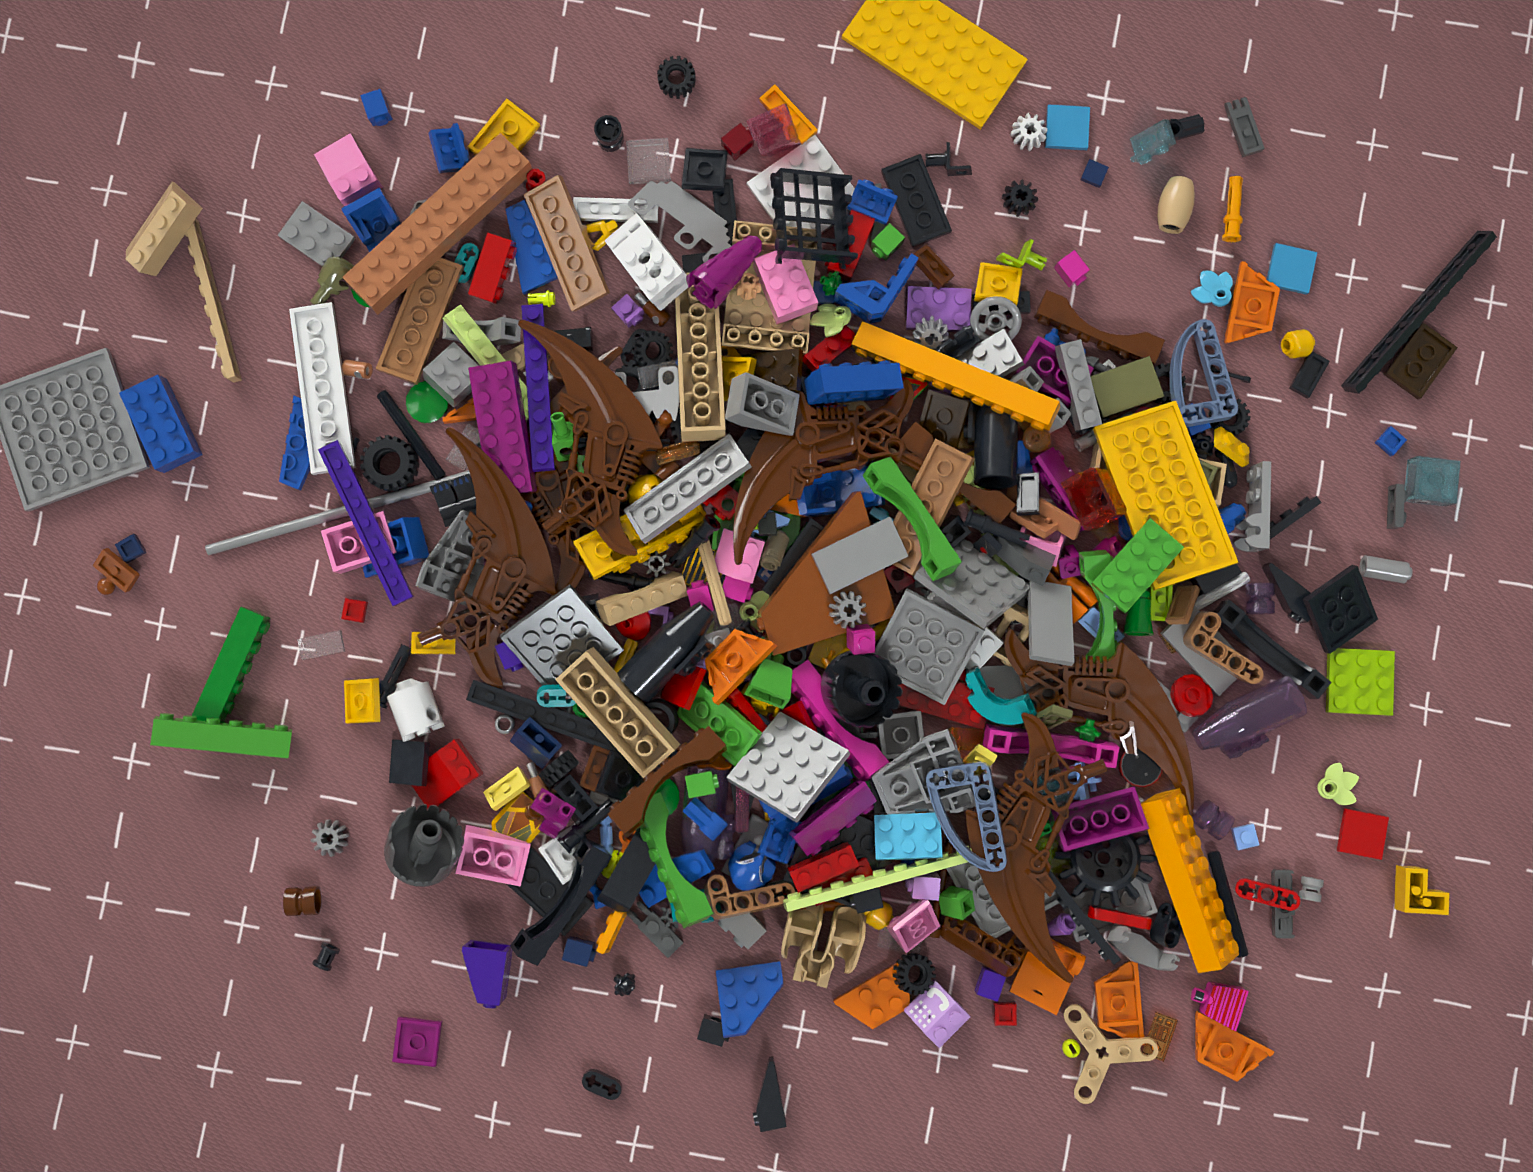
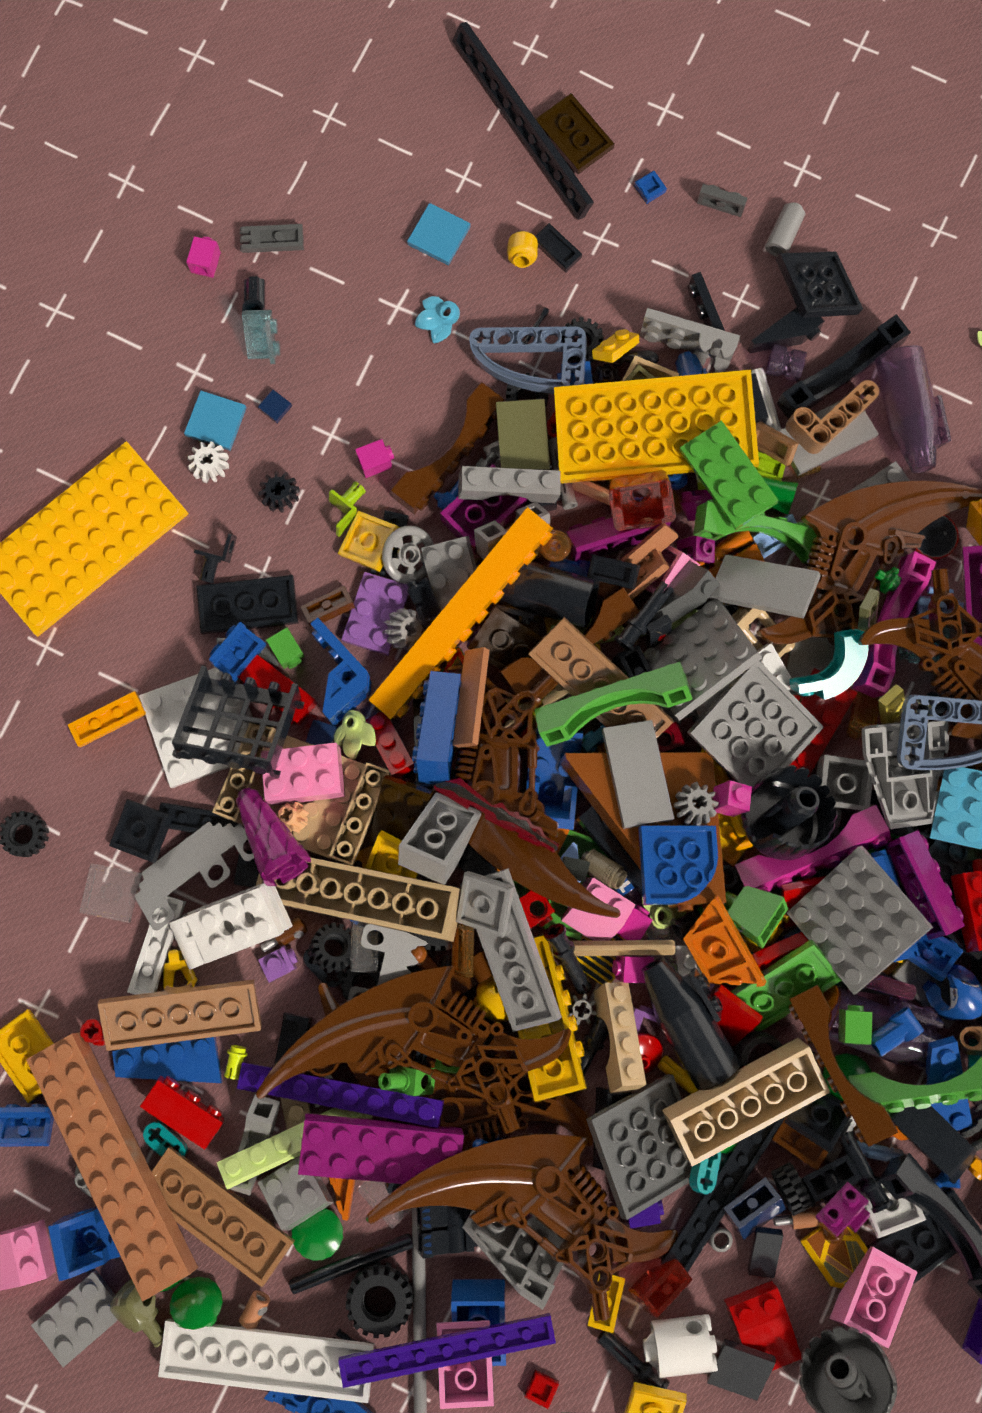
camera: 75 degrees left, 5 degrees down
light yellow plate [483,767,531,811] -> none
black wheel [594,115,624,152] -> none
neon yellow pin [601,850,623,879] -> none
dark red brick [721,123,755,161] -> none
clear pink plate [746,104,801,157] -> none
green plant [820,271,842,296] -> none
tan piece [1157,176,1195,234] -> none
red tile [1170,674,1213,717] -> none
light orange pin [1222,176,1243,242] -> none
orange wing [1224,261,1280,344] -> none
lime plate [1326,648,1395,716] -> none
clear light blue brick [1405,456,1461,507] -> none
none -> green dish [170,1277,223,1330]
none -> dark pink brick [186,236,221,278]
none -> dark red sword [434,778,559,853]
none -> nougat tile [453,647,490,748]
none -> light grey tile [456,871,515,938]
none -> clear red slope [628,1259,693,1318]
none -> blue plate [638,826,718,905]
none -> black tile [747,1226,783,1278]

